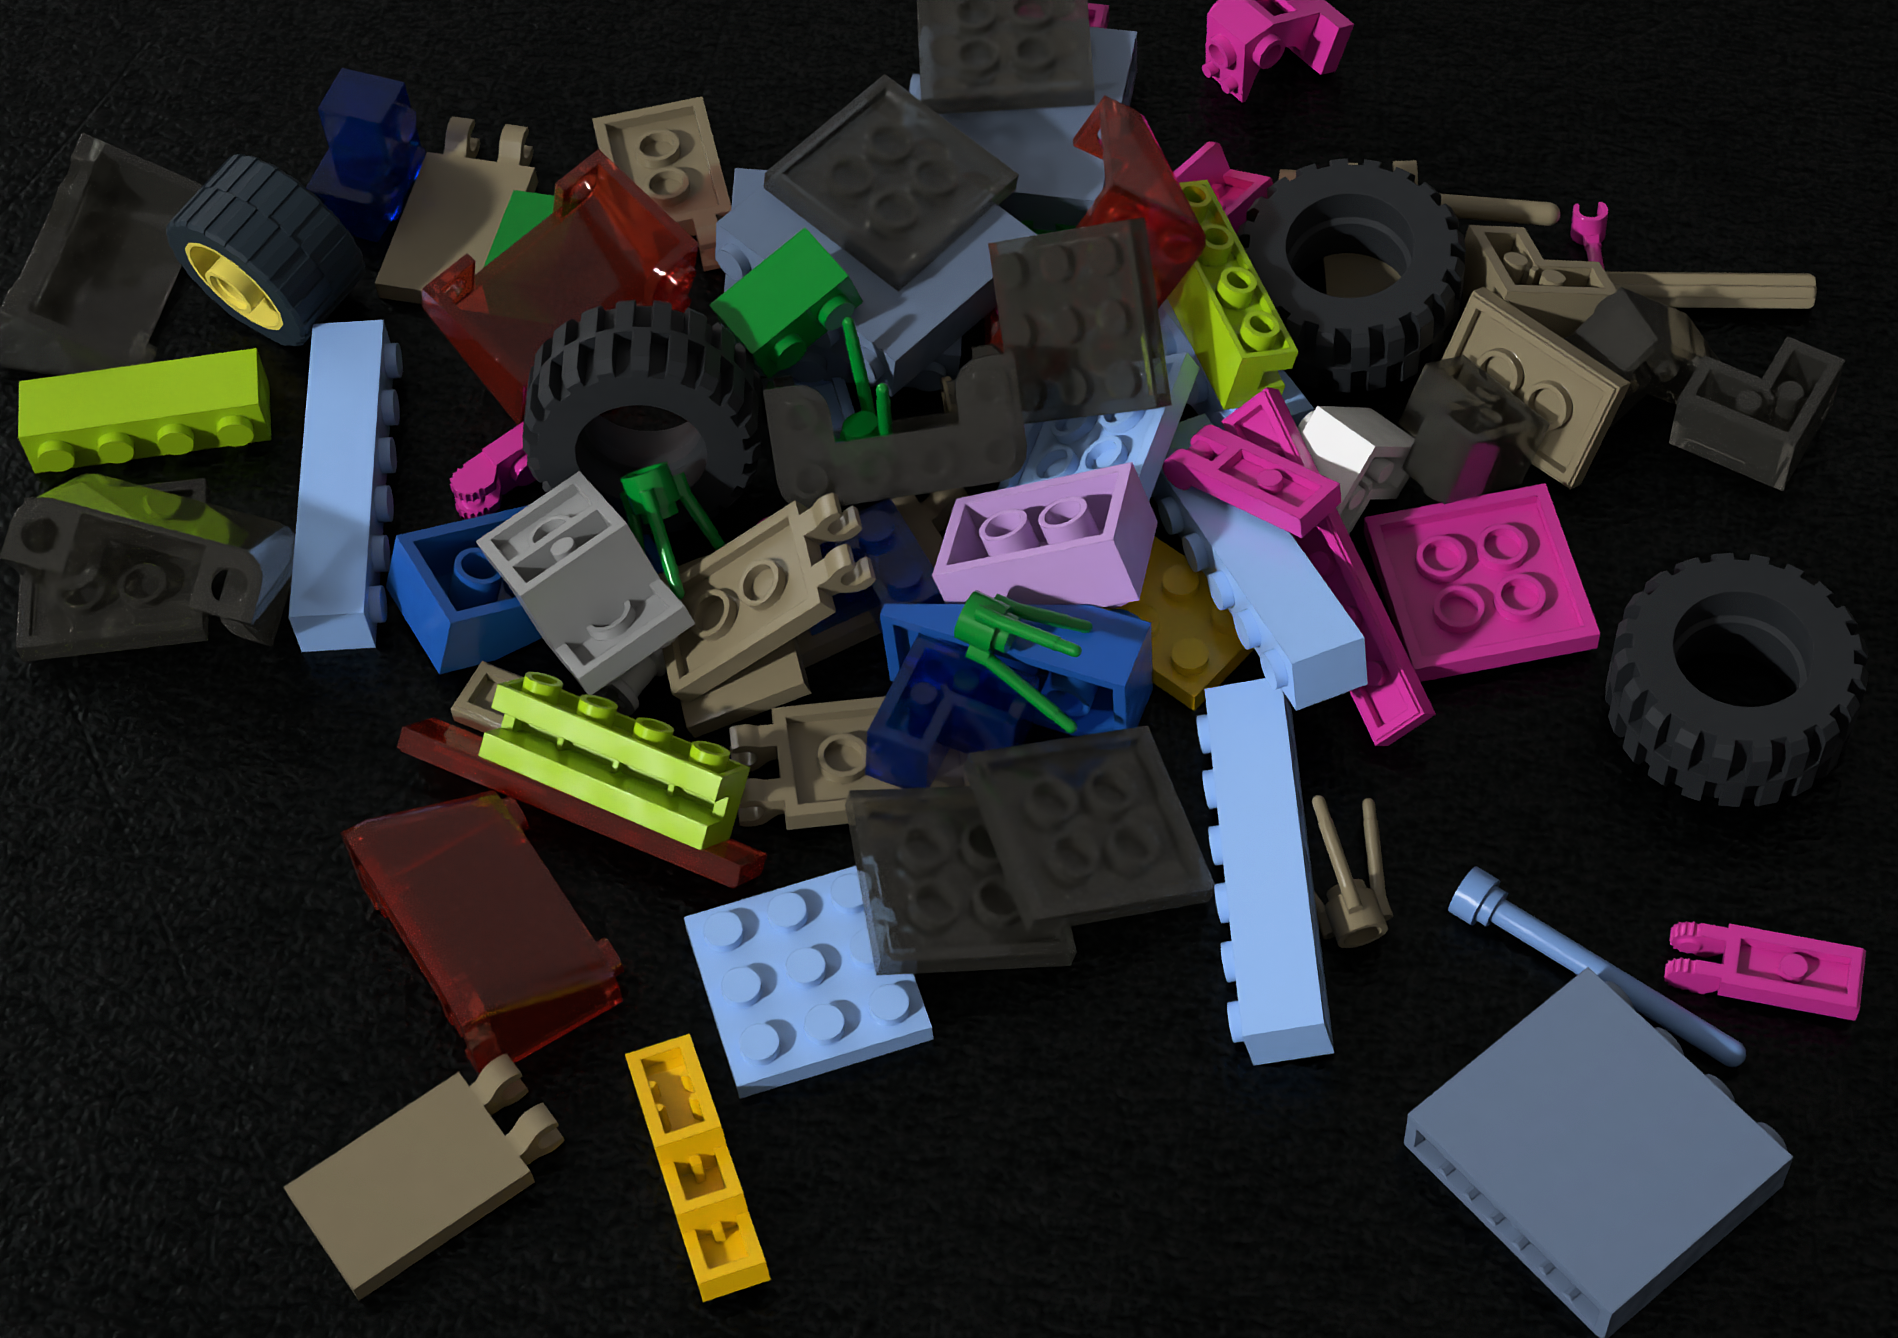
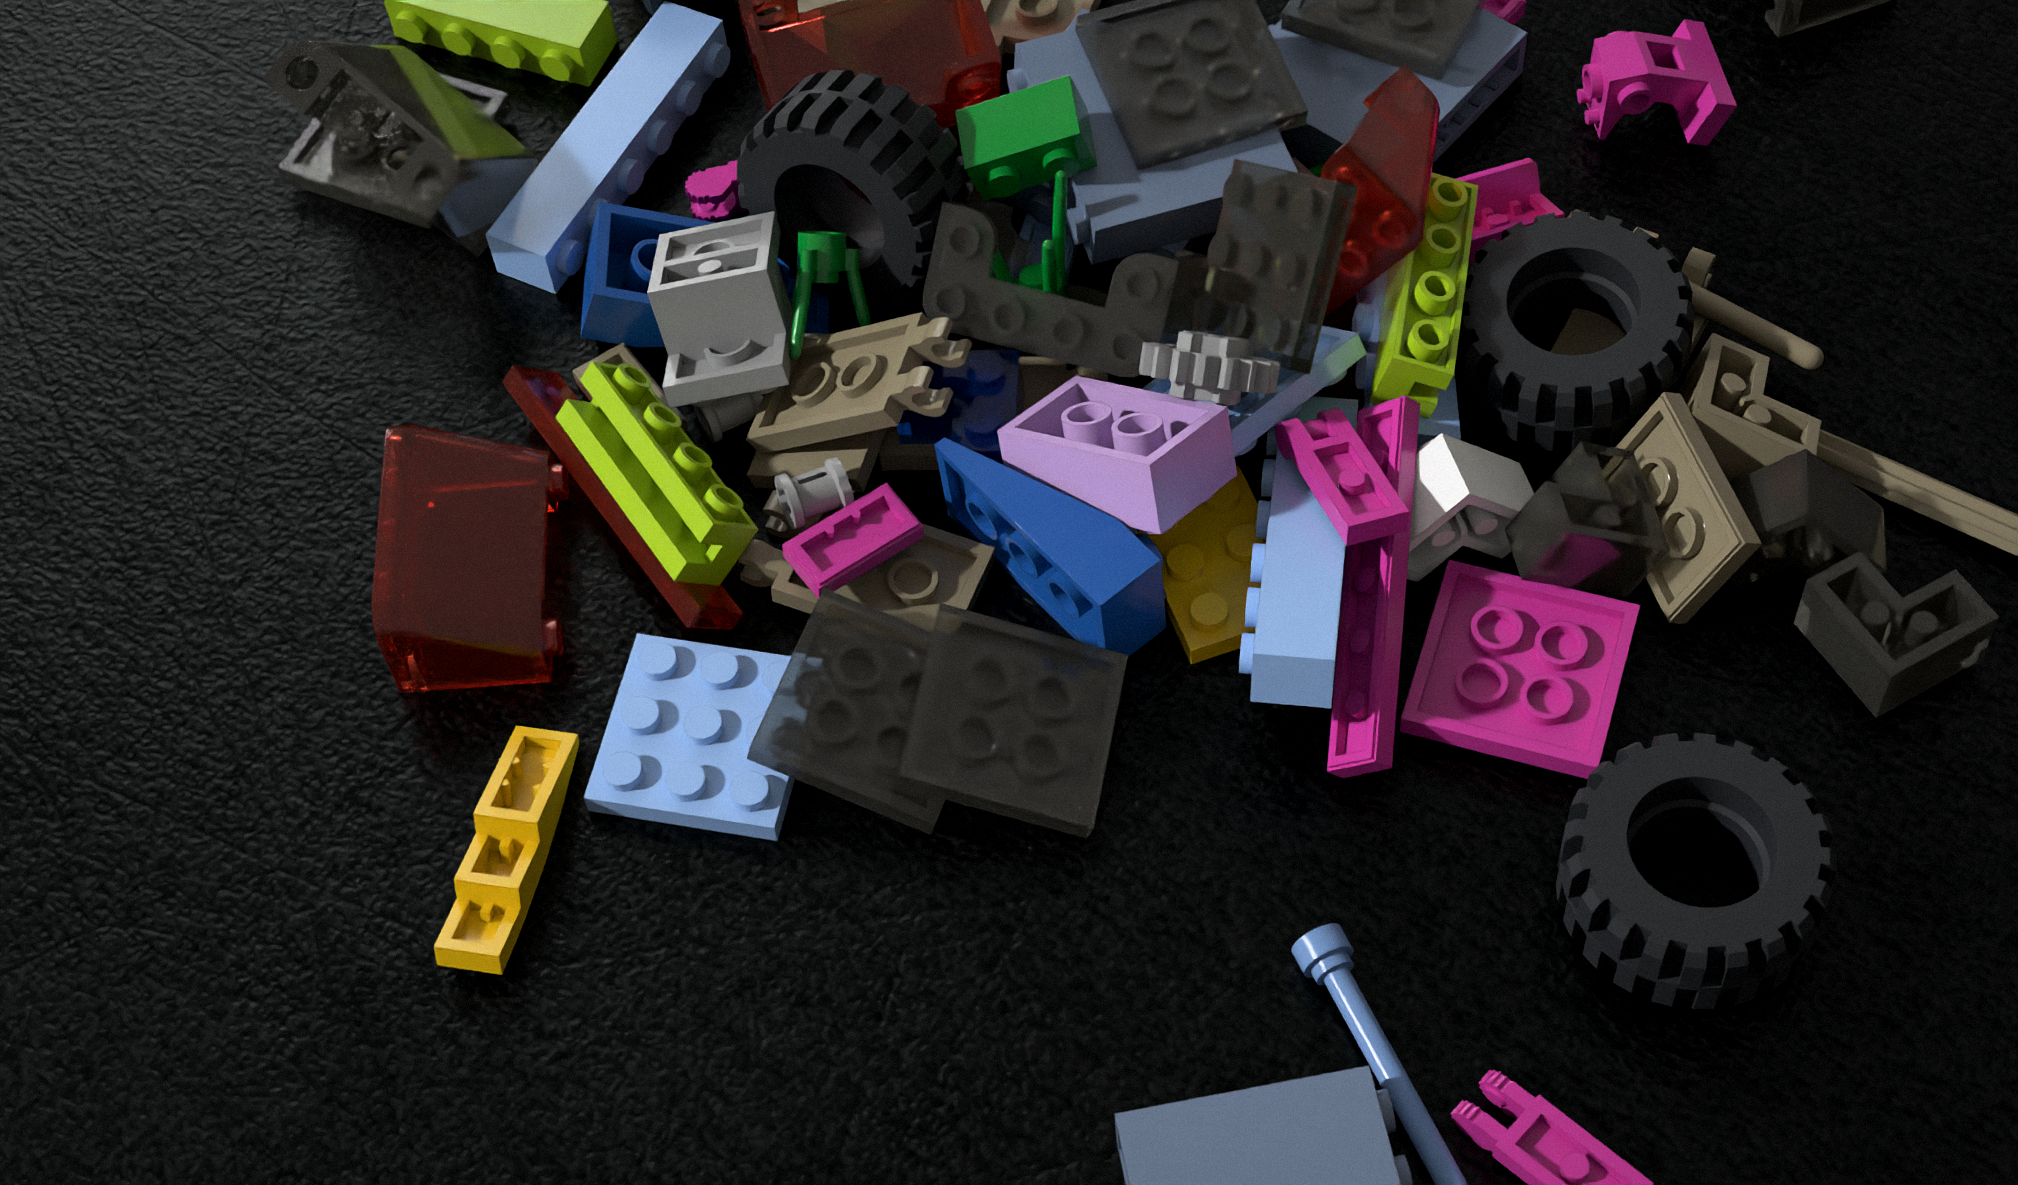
camera: 30 degrees right, 0 degrees up
dark tan tile [284,1053,565,1301] -> none
clear blue brick [865,633,1039,797] -> none
green plant [954,590,1093,733] -> none
light blue brick [1197,678,1334,1065] -> none
dark tan plant [1312,795,1393,948] -> none
dark pink hand [1571,202,1608,269] -> none
none -> light grey bush [775,457,854,530]
none -> dark pink plate [782,482,924,601]
none -> light grey gear [1139,330,1281,405]

